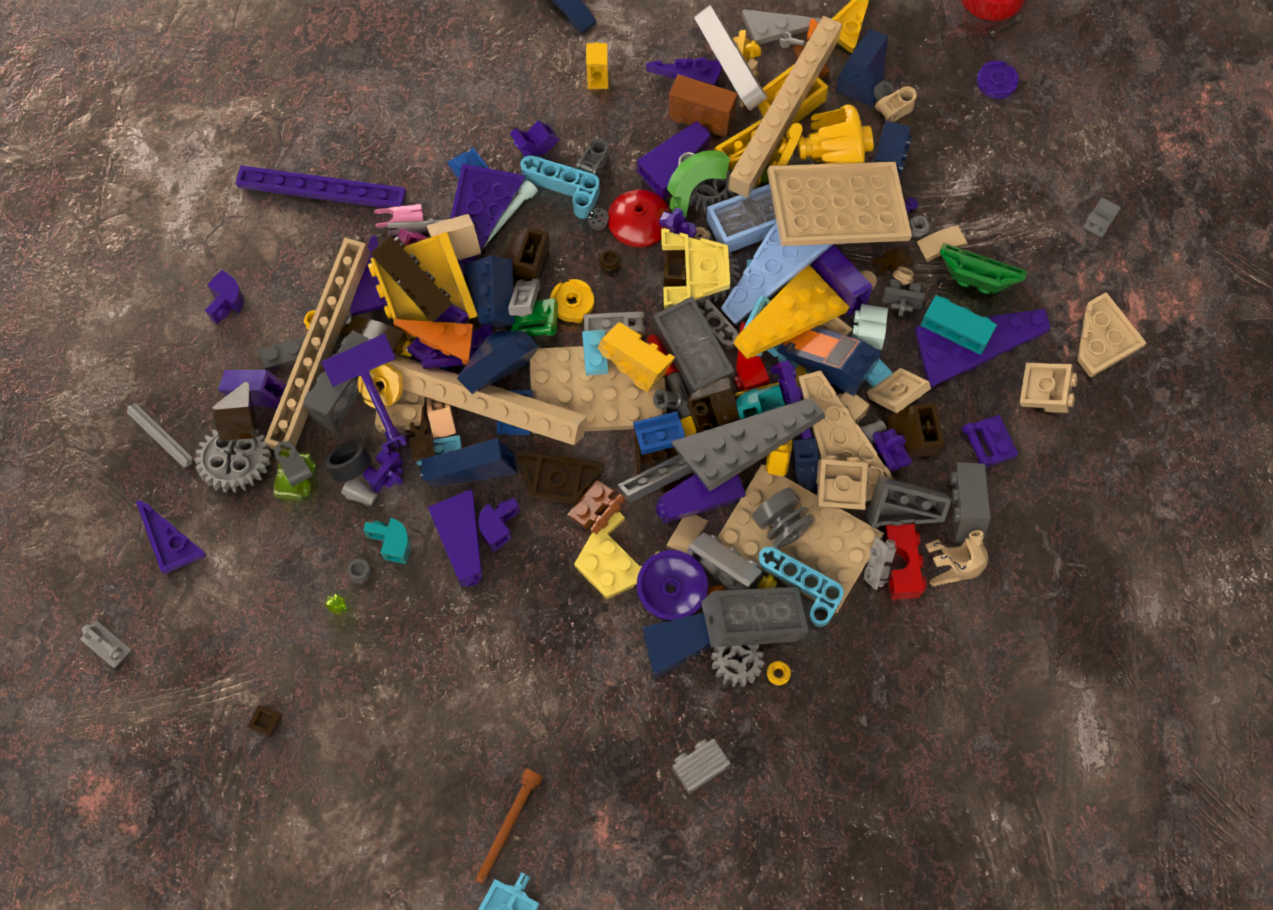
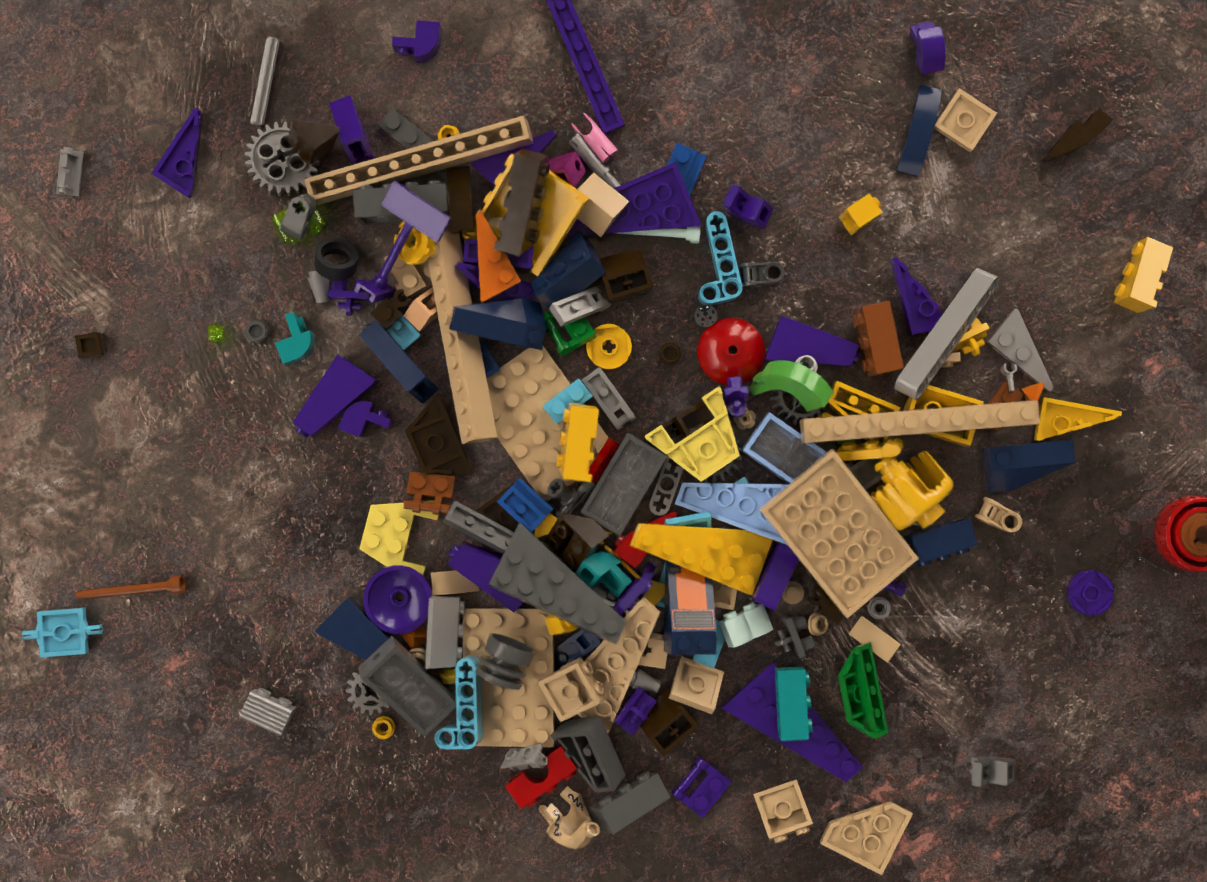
camera: 55 degrees right, 20 degrees up
dark grey tile [874,81,894,101] -> none

